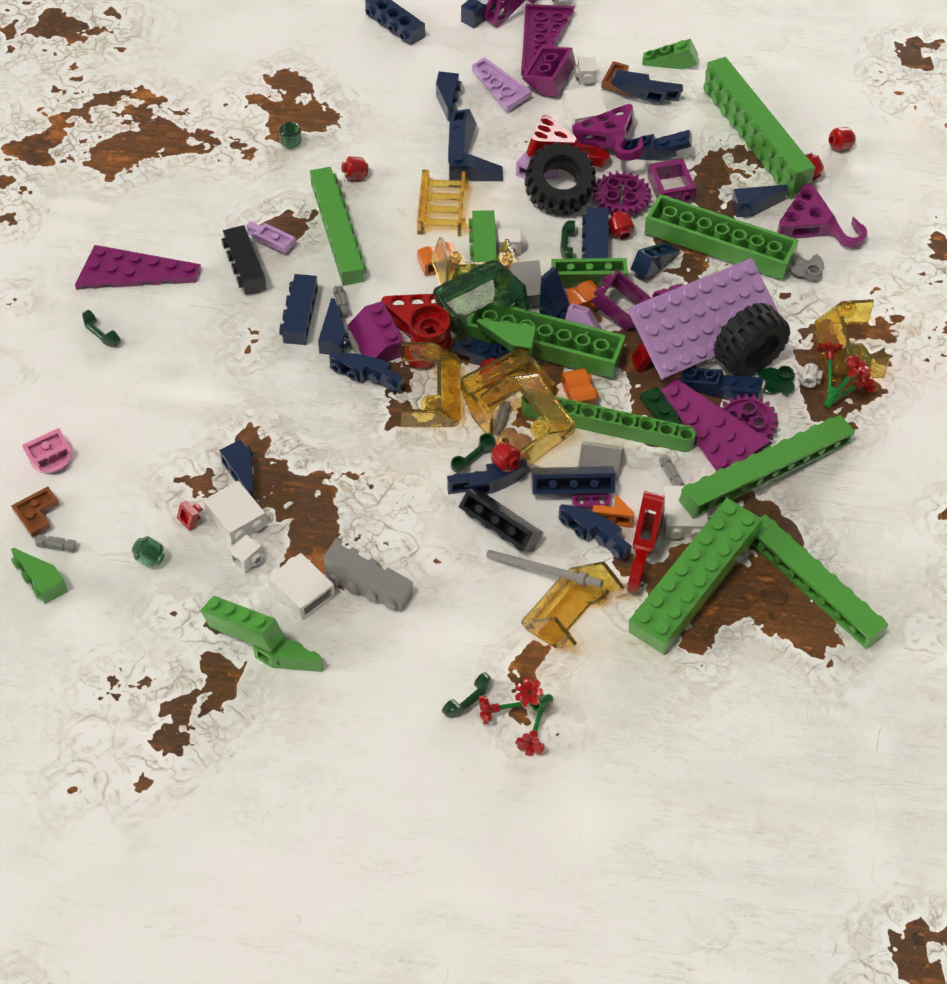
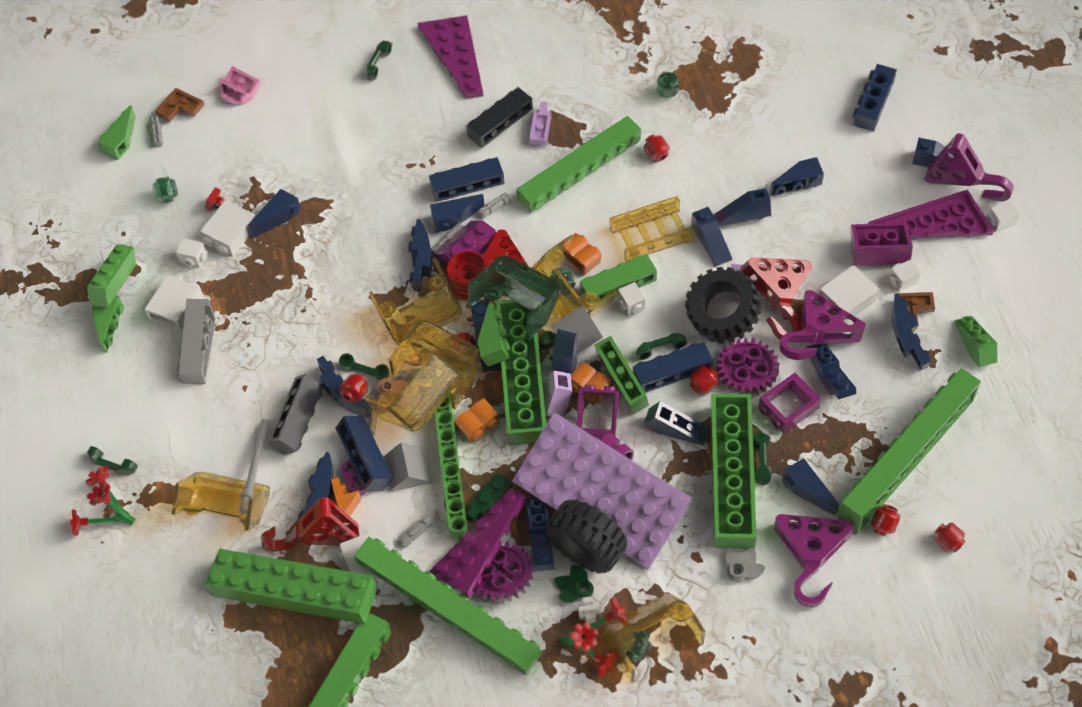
camera: 70 degrees right, 5 degrees up
lavender wing [472,57,532,112] -> none

